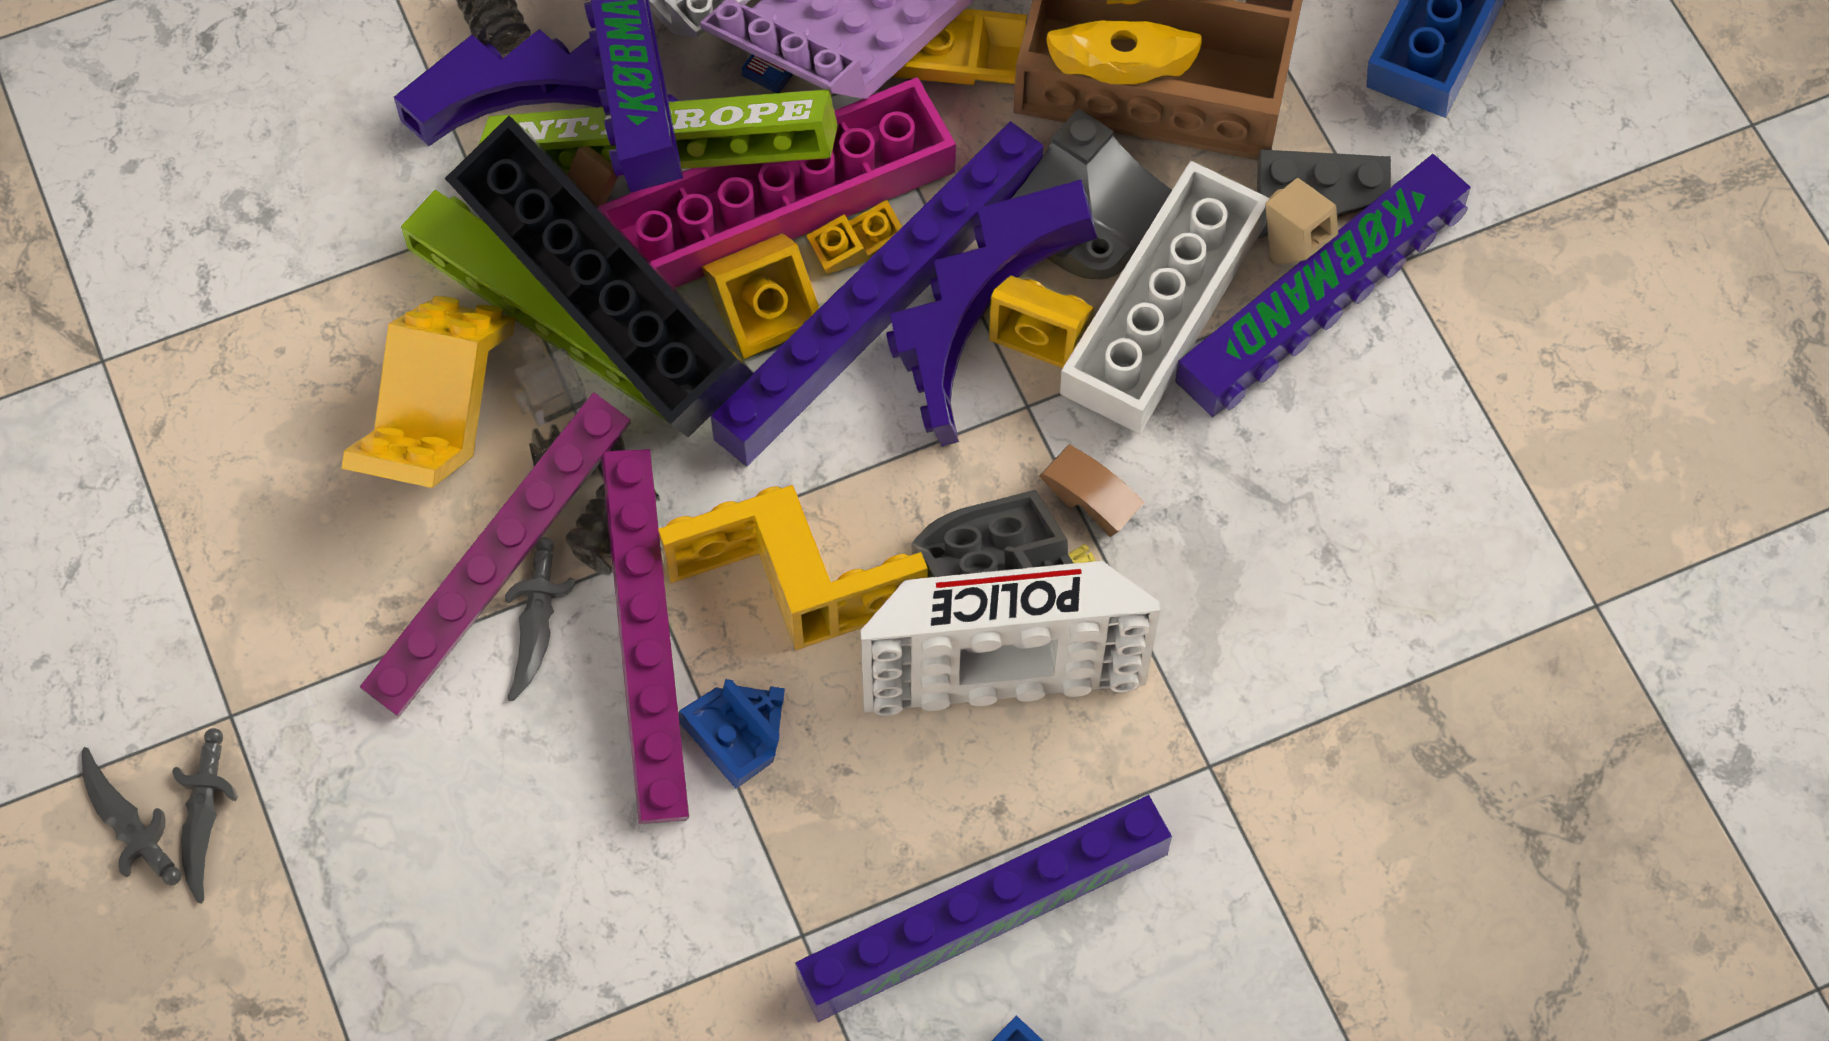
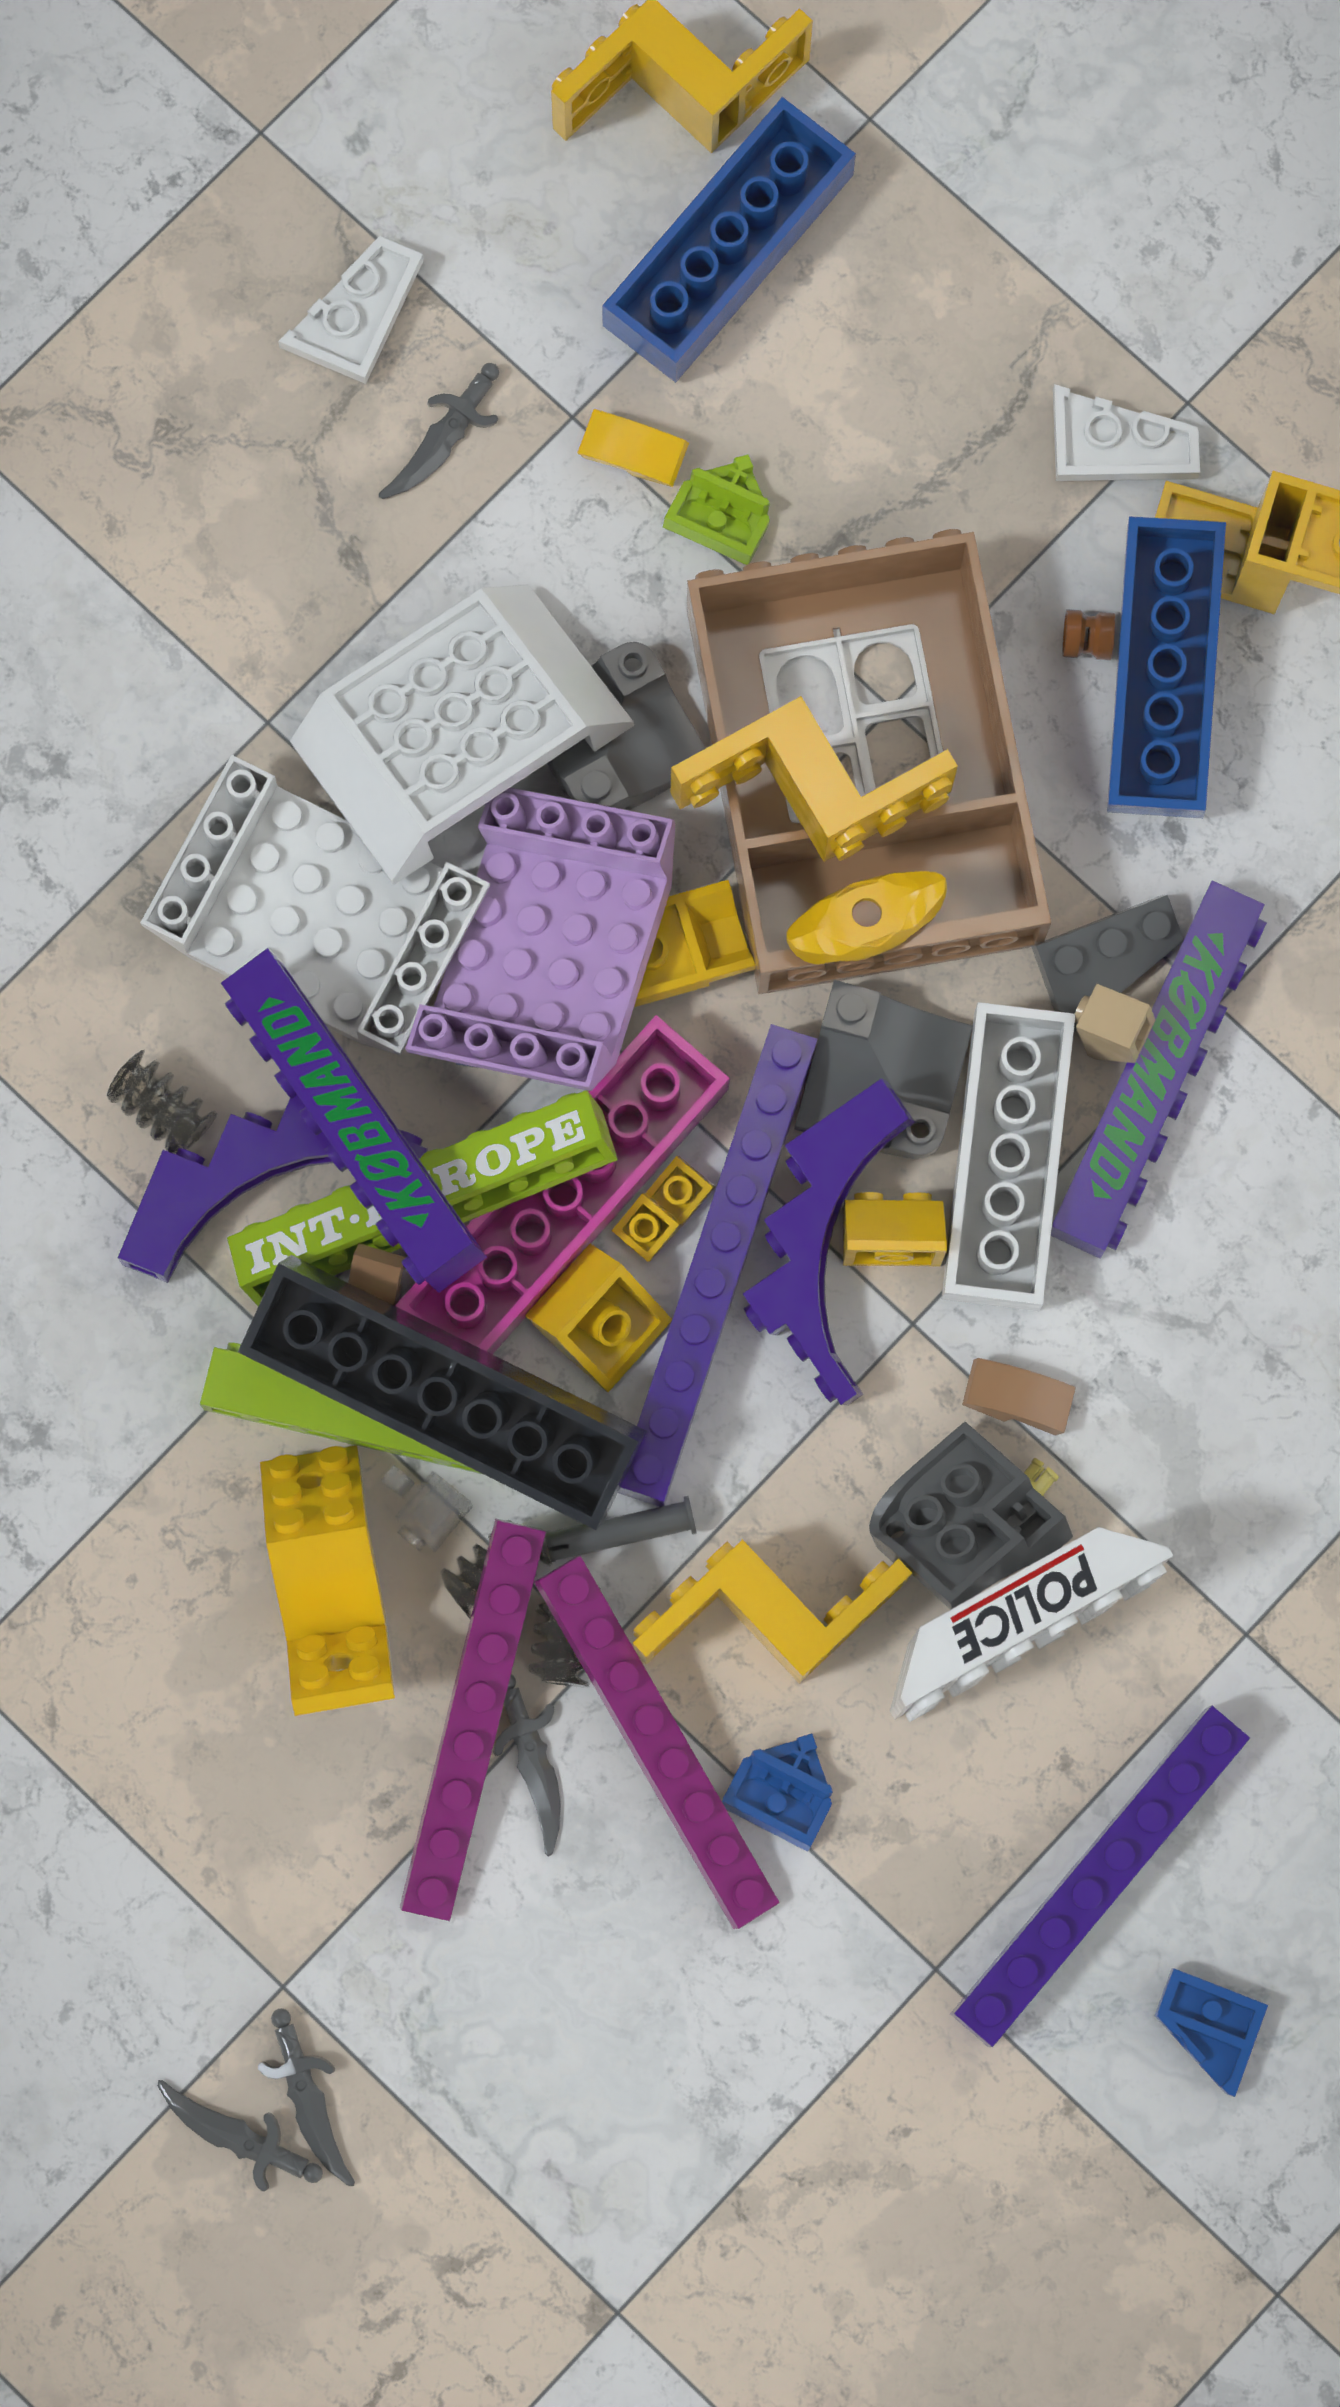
camera: 25 degrees left, 15 degrees up
none -> dark grey pin [545,1496,697,1563]

